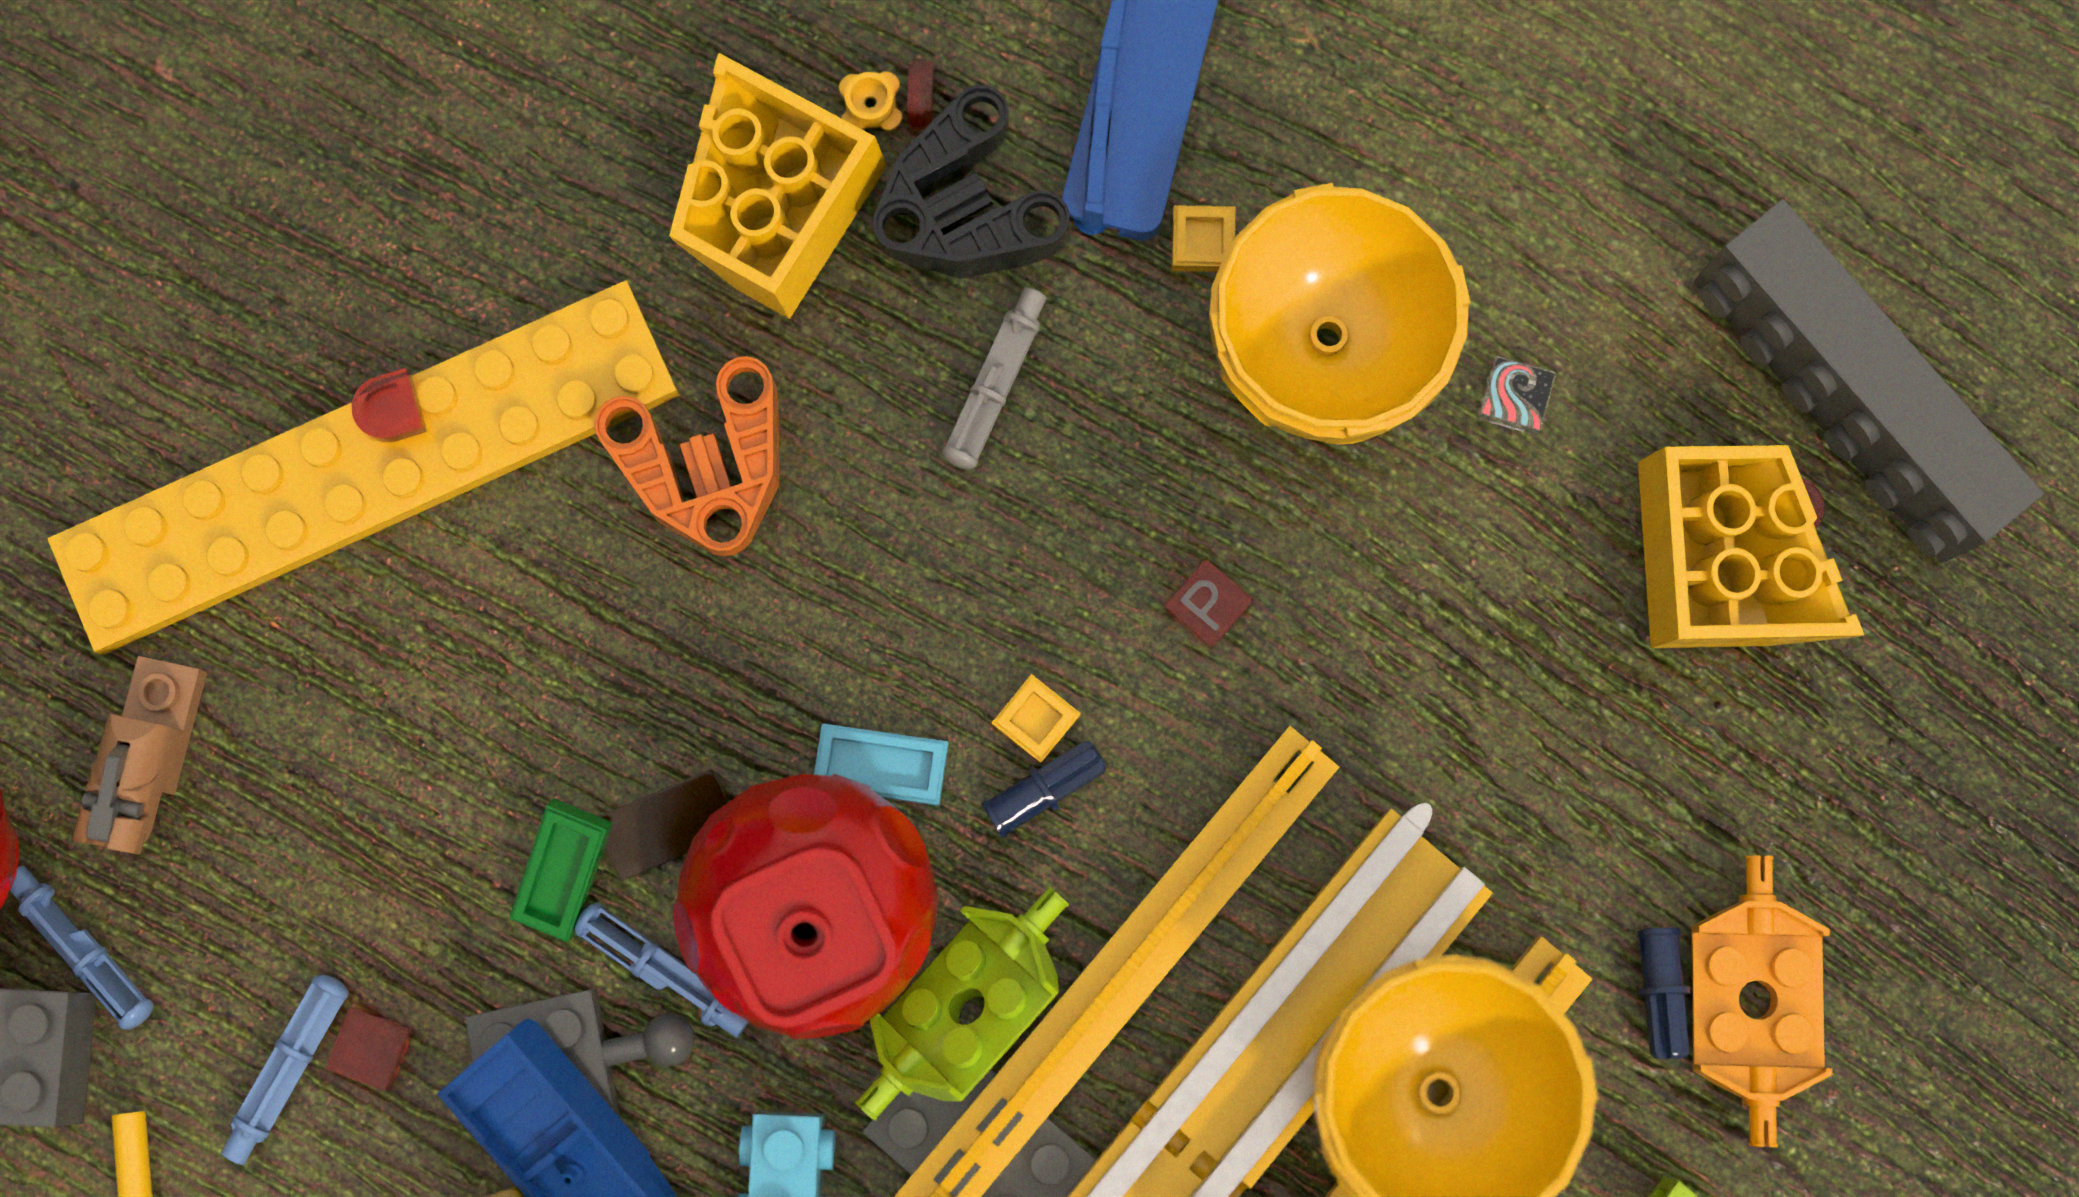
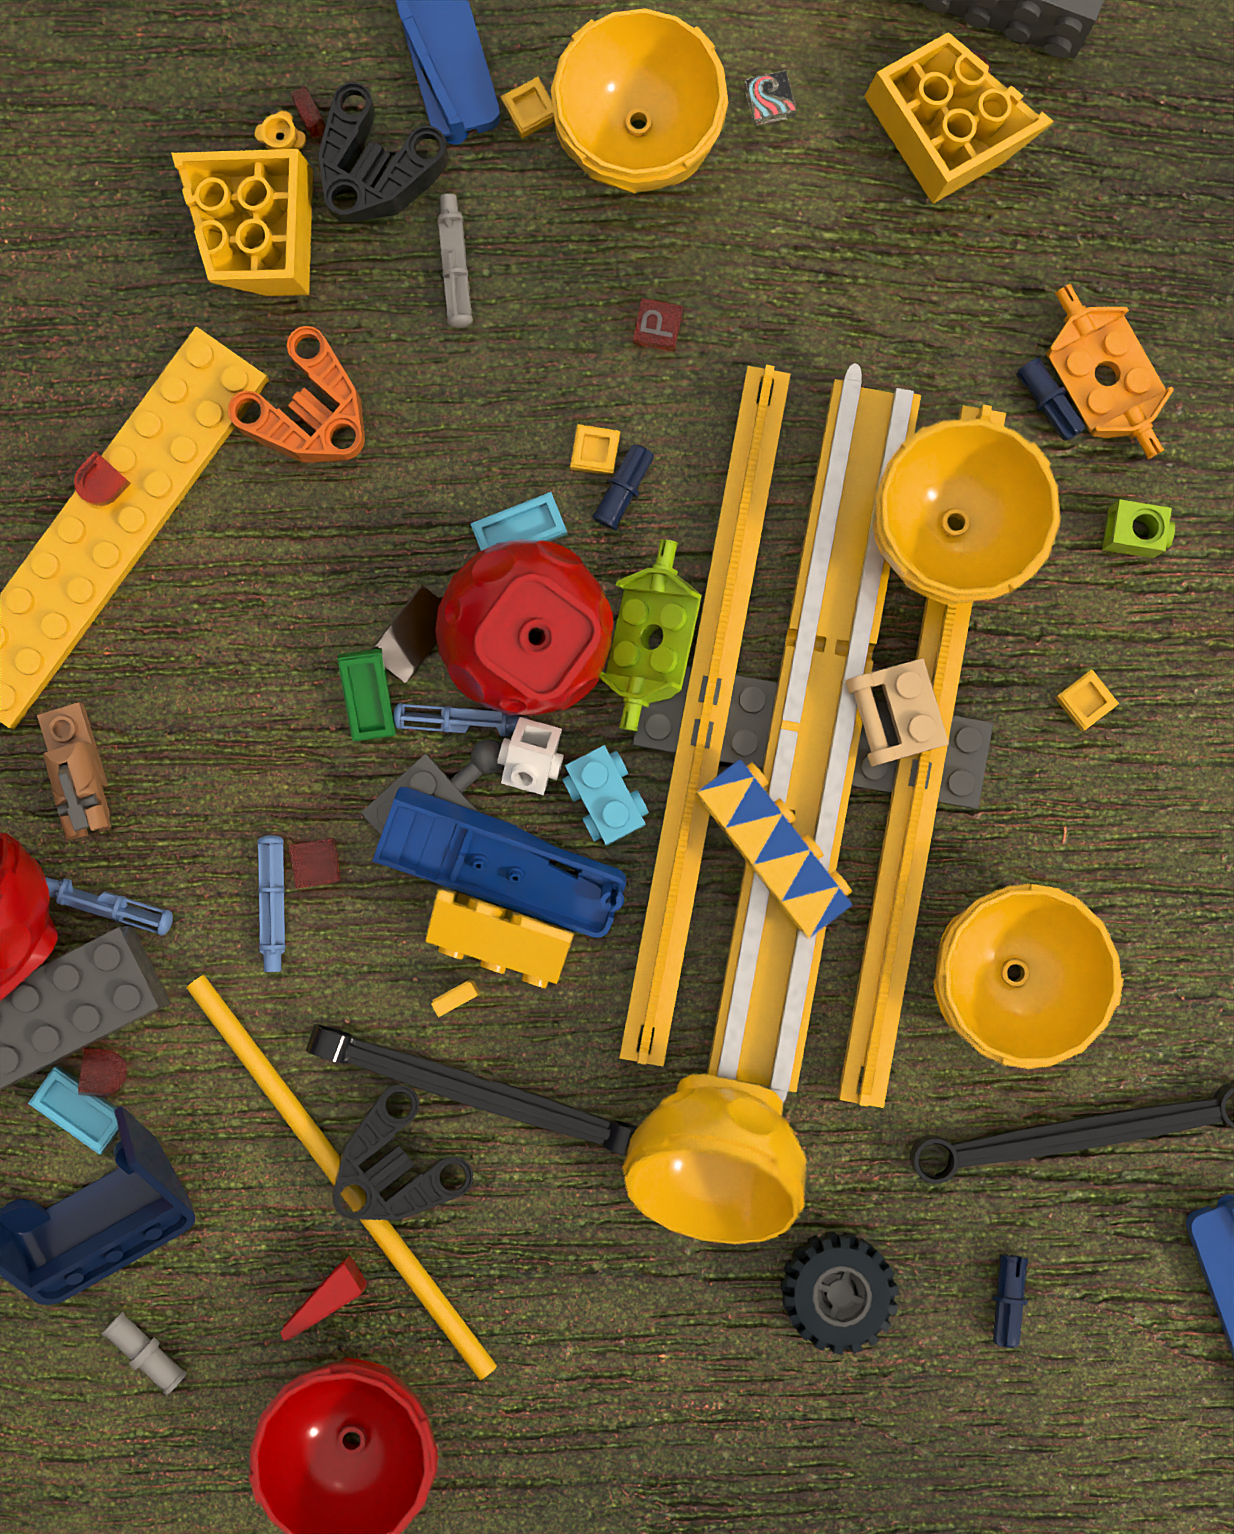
camera: 30 degrees left, 5 degrees up
none -> white brick [497,717,564,795]

